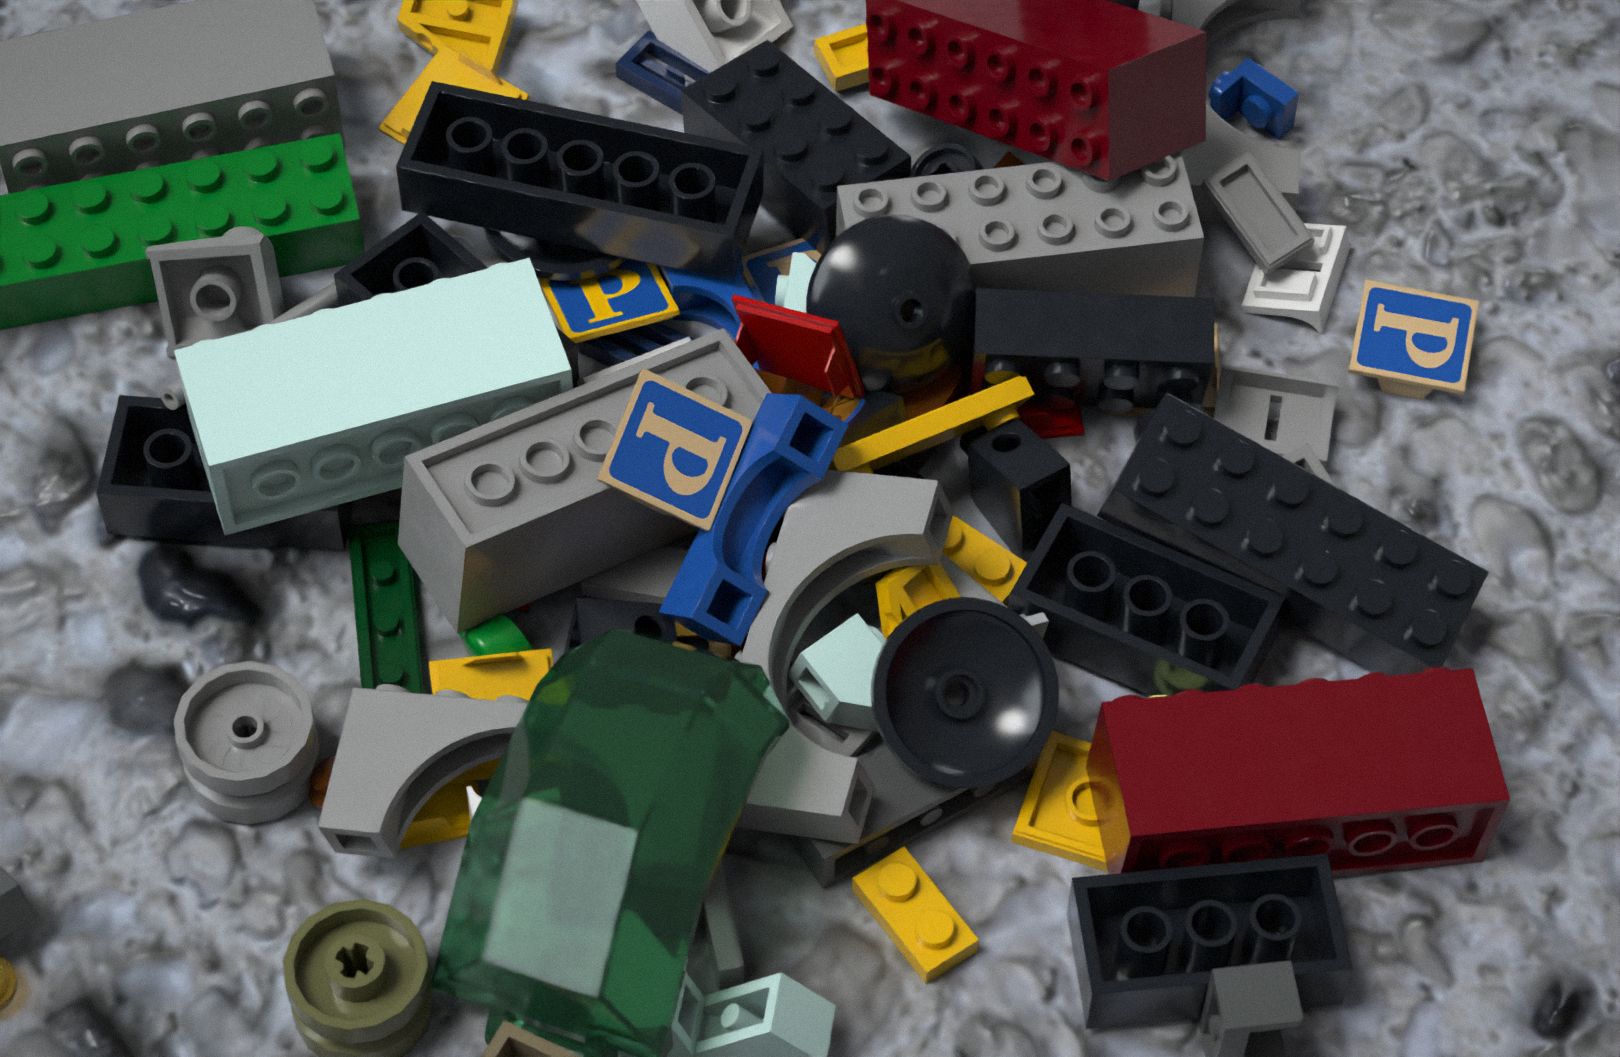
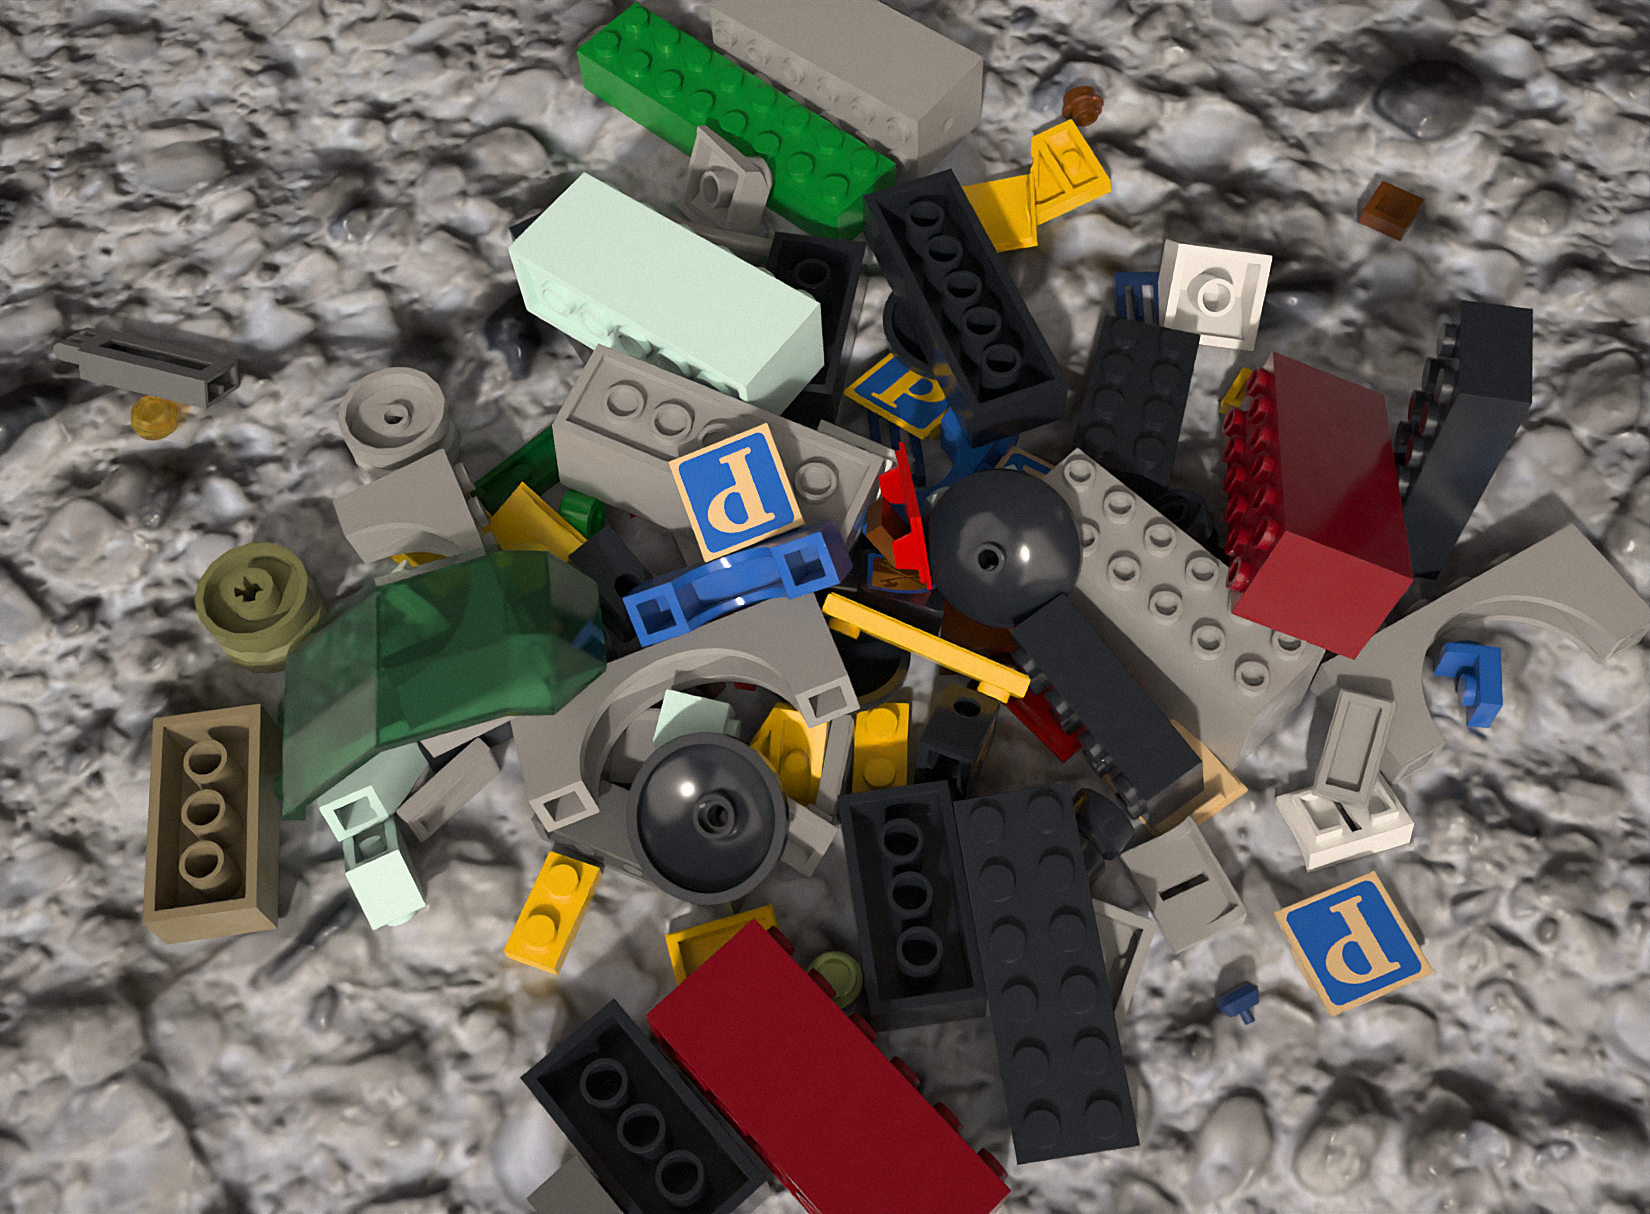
camera: 60 degrees right, 5 degrees up
none -> dark blue rock [1215,981,1260,1025]

